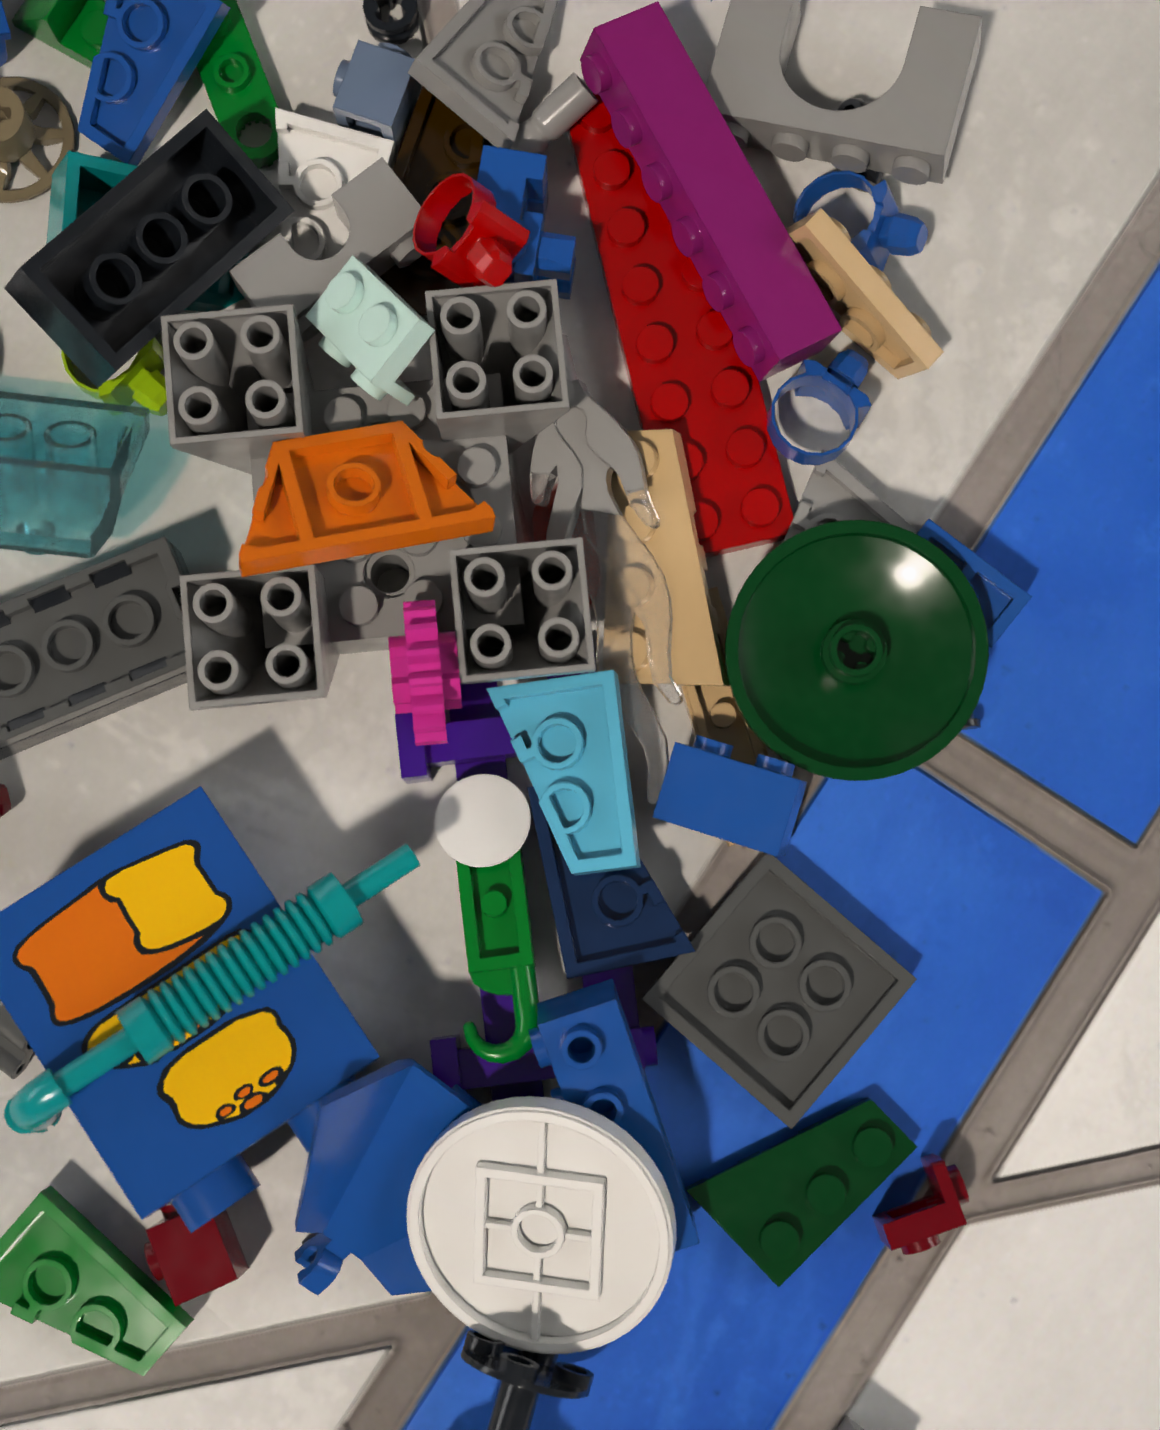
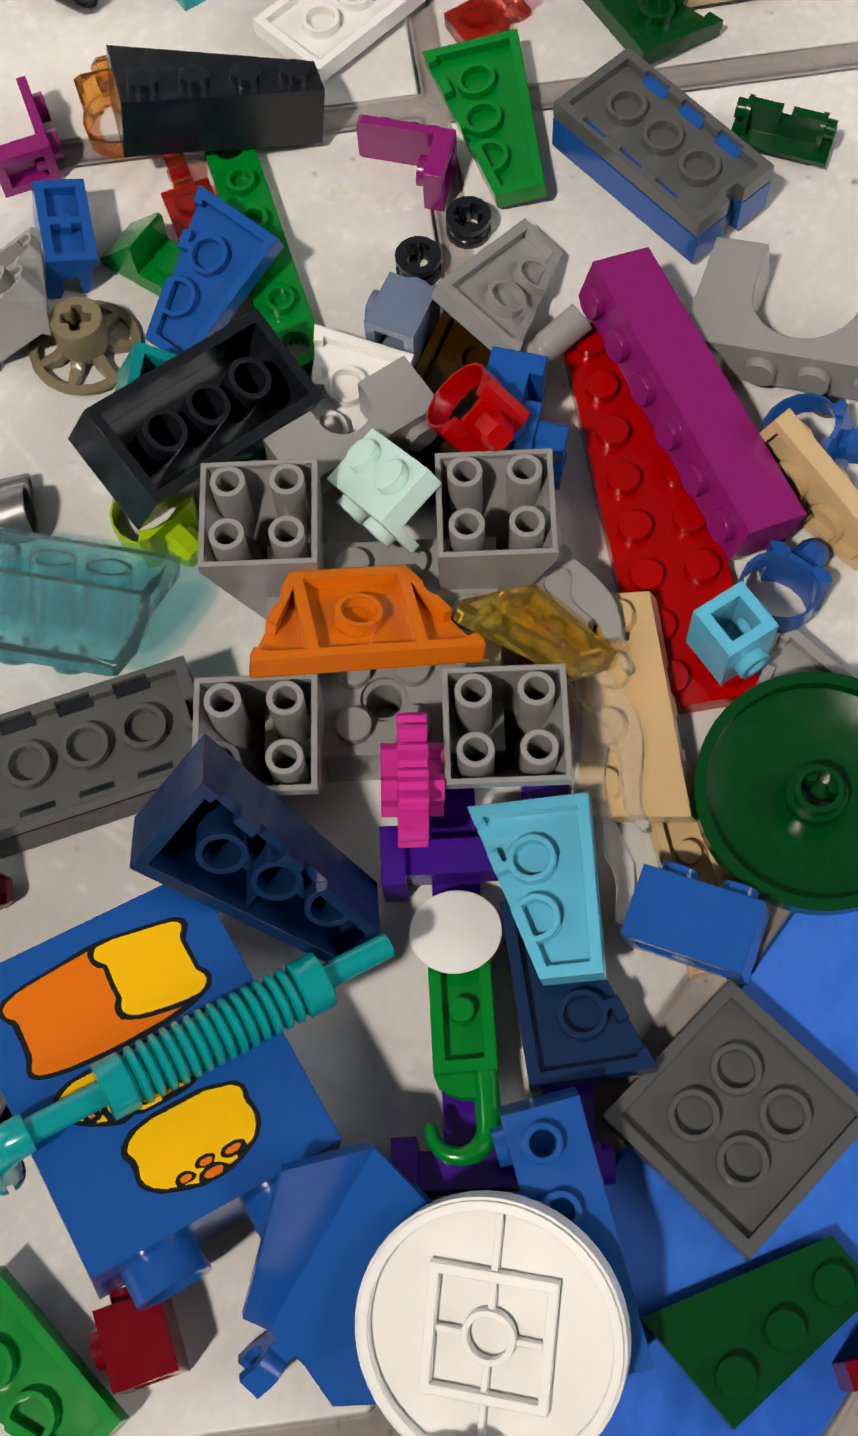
camera: 10 degrees right, 15 degrees down
none -> dark blue wedge [129,733,381,962]
none -> clear yellow wing [453,584,617,681]
none -> medium azure brick [686,581,779,685]

